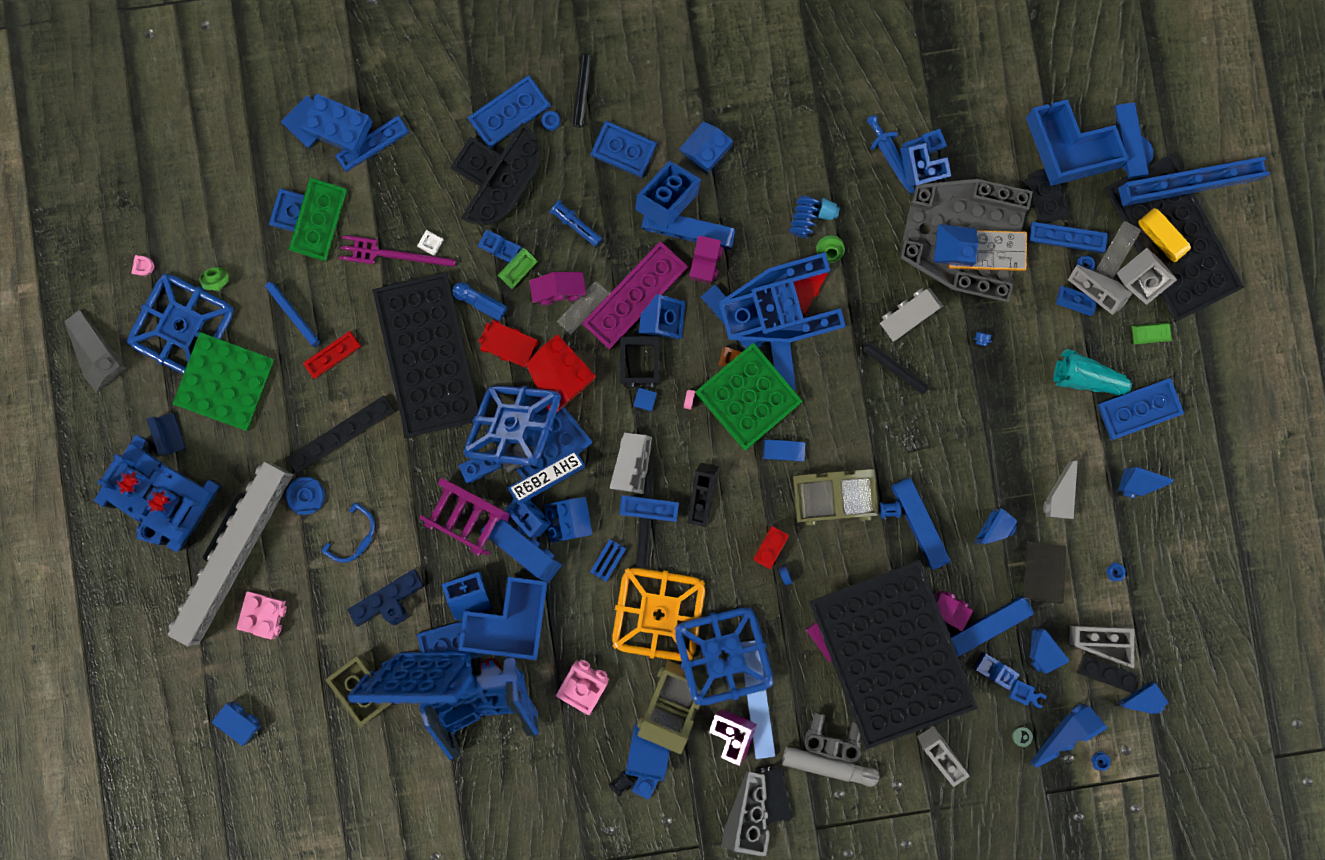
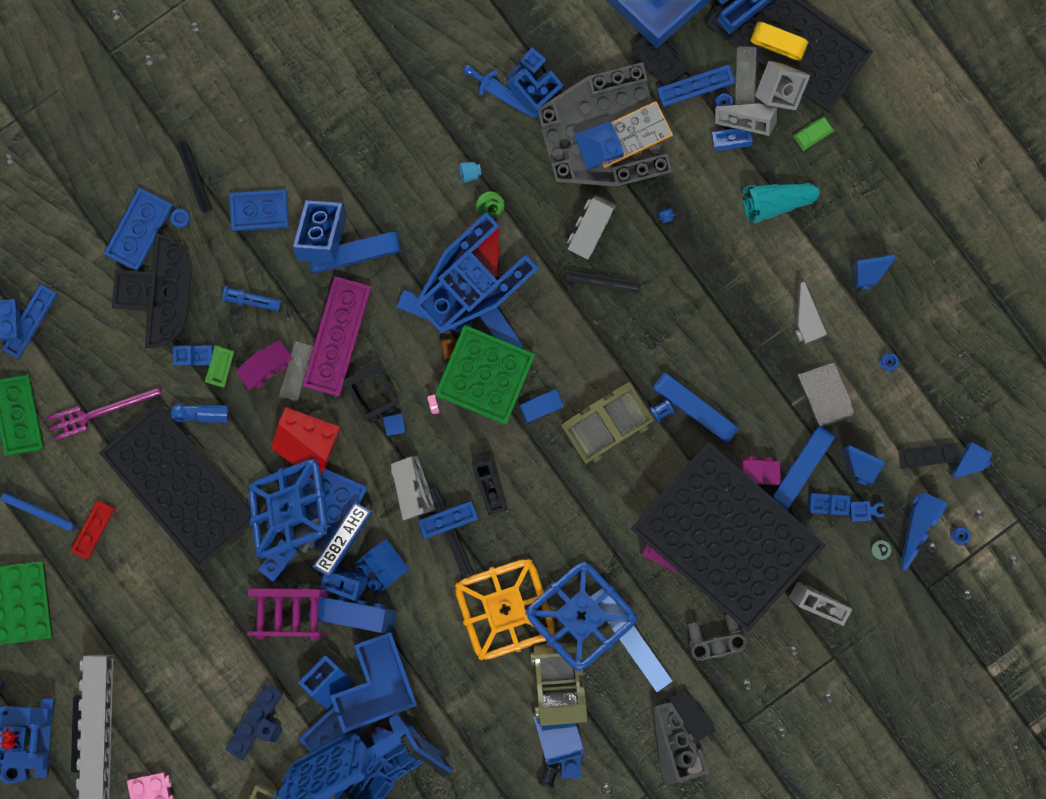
camera: 25 degrees left, 0 degrees up
blue tile [285,477,325,515] -> none
black plate [286,395,395,474] -> none
blue piece [321,502,375,563] -> none
white tile [417,230,444,256] -> none
red piece [478,319,539,368] -> none
bright pink plate [556,660,610,715] -> none
blue tile [590,539,626,582] -> none
blue slope [639,294,686,339] -> none
blue slope [679,121,733,174] -> none
magenta brick [689,235,723,284] -> none
brick [709,709,757,765] -> none
red brick [752,526,789,569] -> none
blue tile [779,565,793,586] -> none
light grey piece [782,746,879,787] -> none
blue piece [789,196,821,238] -> none
blue slope [974,509,1017,544] -> none
light grey wedge [1069,626,1134,668] -> none
blue plate [1097,378,1184,440] -> none

